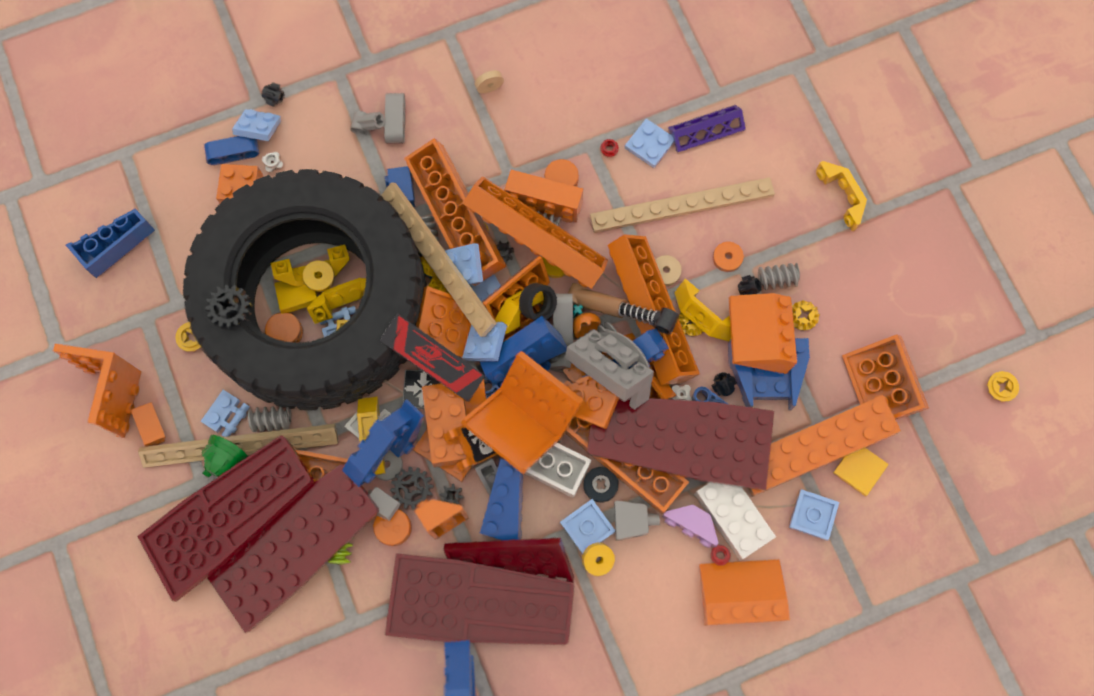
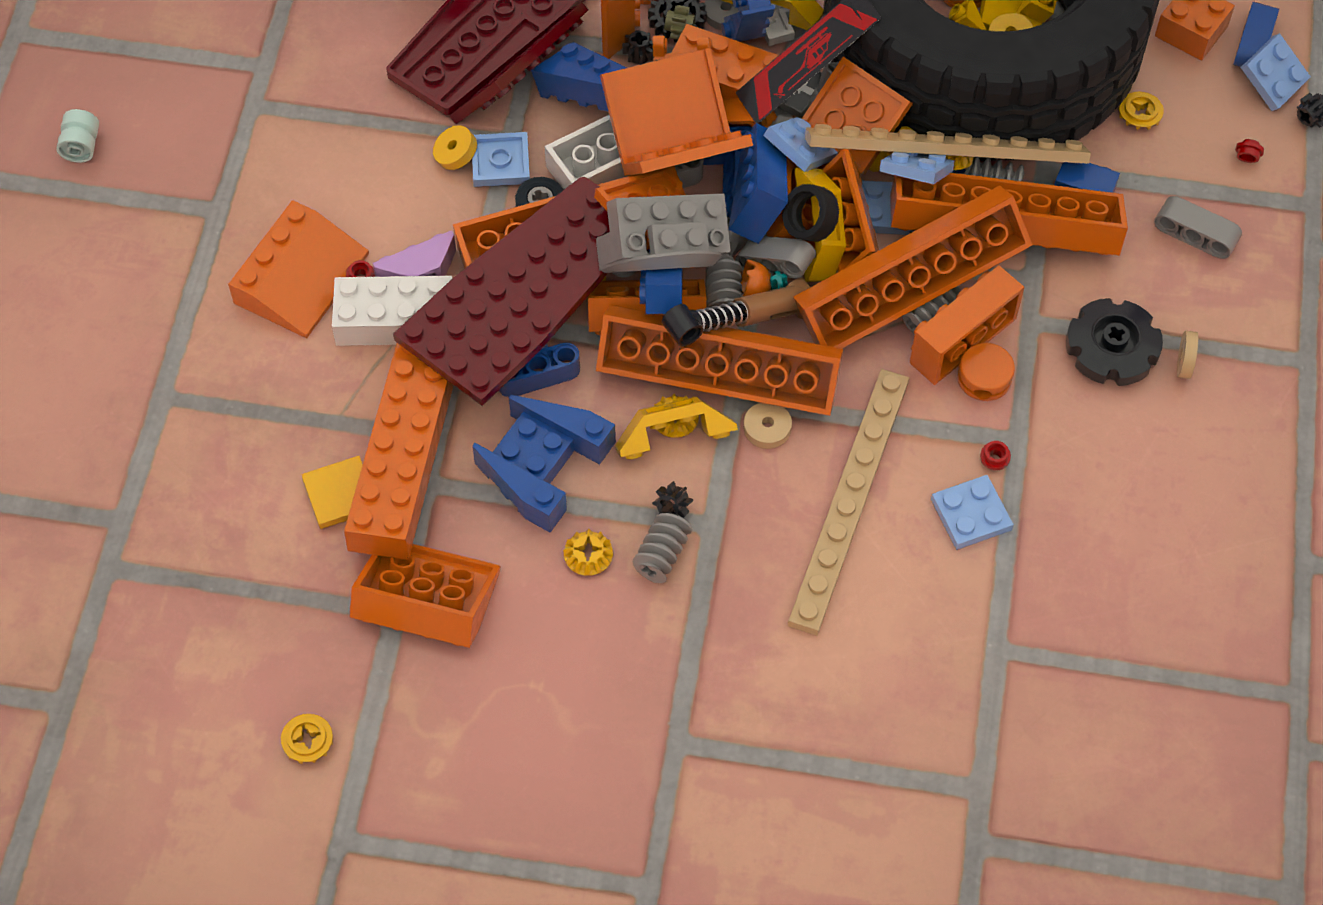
camera: 120 degrees right, 15 degrees down
white plate [262,152,283,172] -> none
light grey piece [350,111,386,135] -> none
light grey torso [614,501,660,541] -> none
dark purple fence [668,105,746,152] -> none
white plate [672,385,692,401] -> none
black gear [711,372,737,396] -> none
orange piece [713,241,744,272] -> none
orange slope [729,293,797,374] -> none
light blue plate [789,489,839,541] -> none
yellow slope [816,161,867,232] -> none
none -> olive gear [664,5,696,40]
none -> black piece [1066,298,1163,386]
none -> red plate [1235,139,1264,163]

